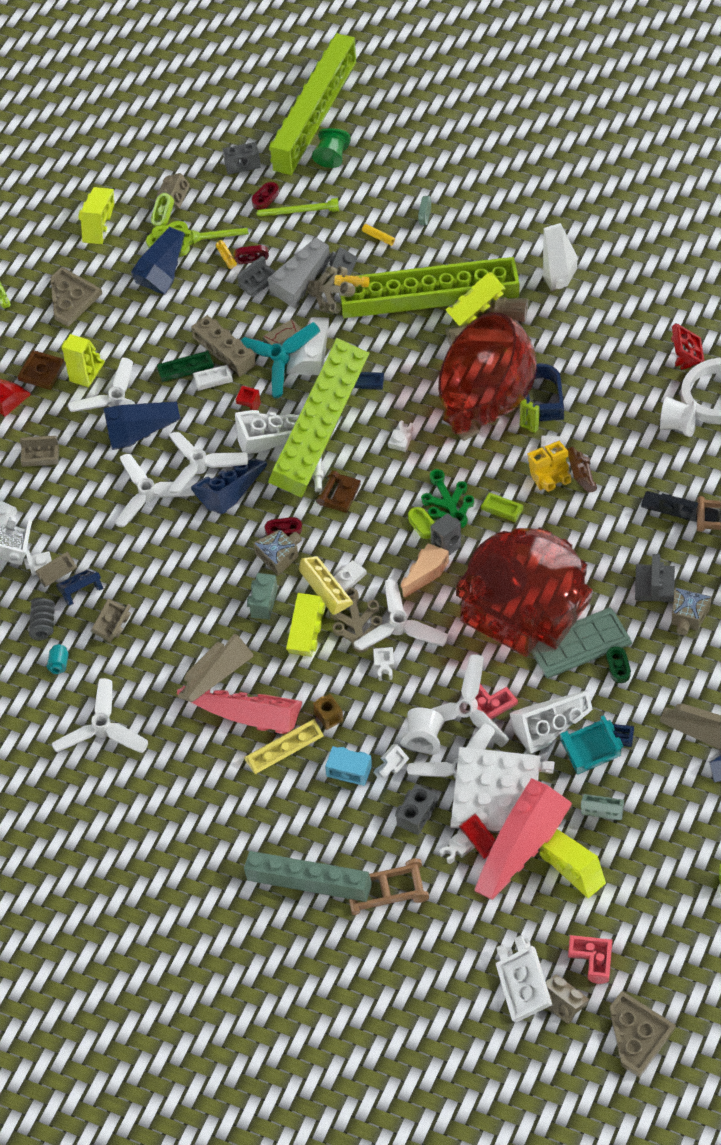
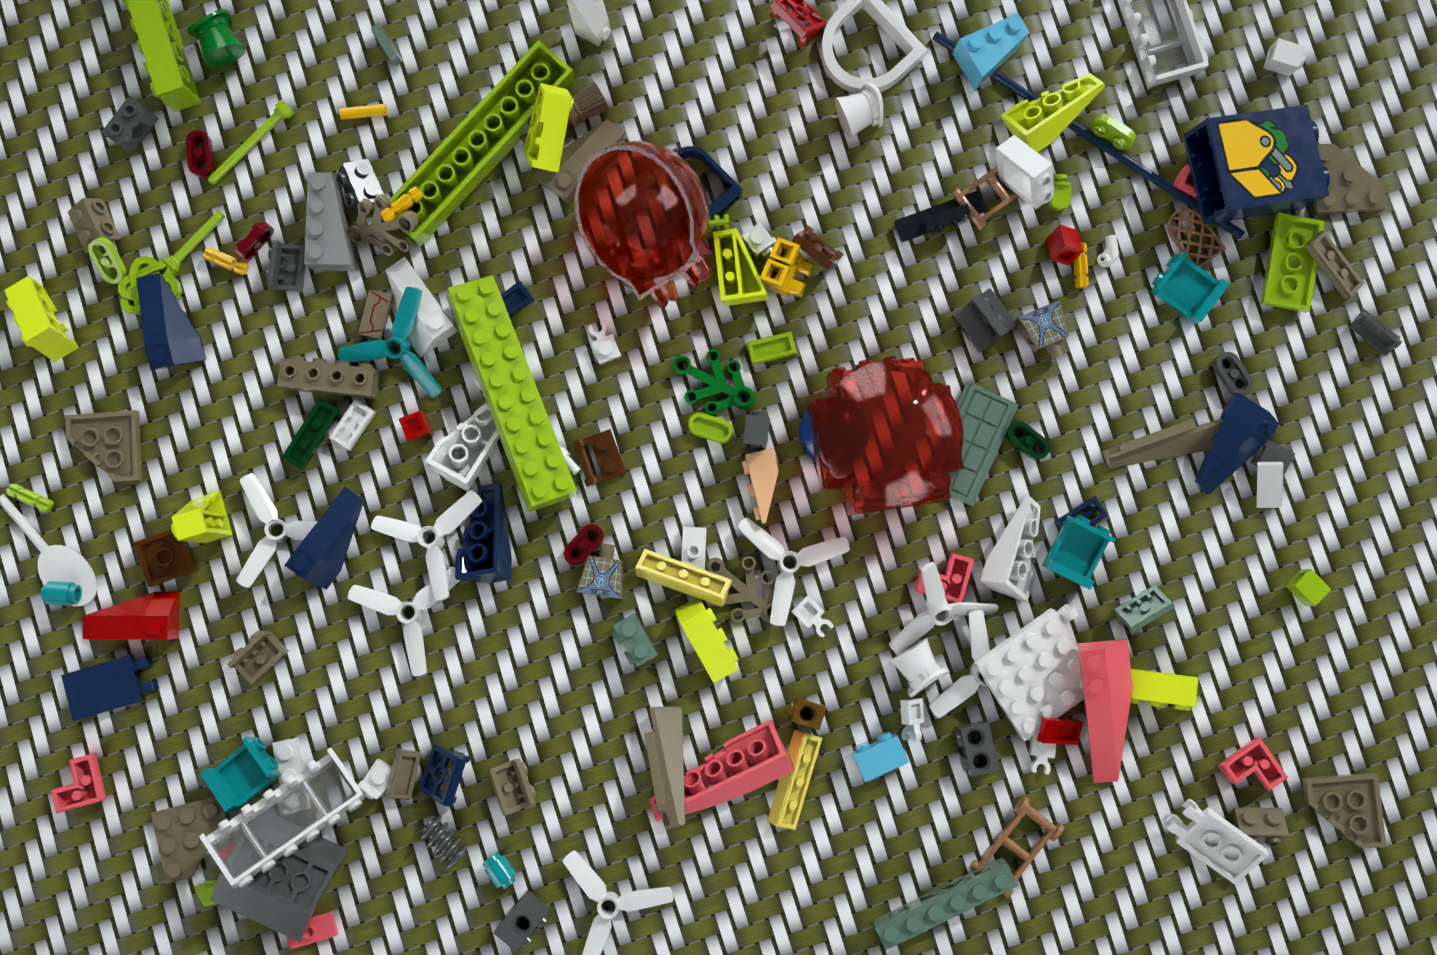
camera: 45 degrees left, 30 degrees up
none -> dark grey brick [493,890,550,952]
none -> neon yellow wedge [713,228,771,306]

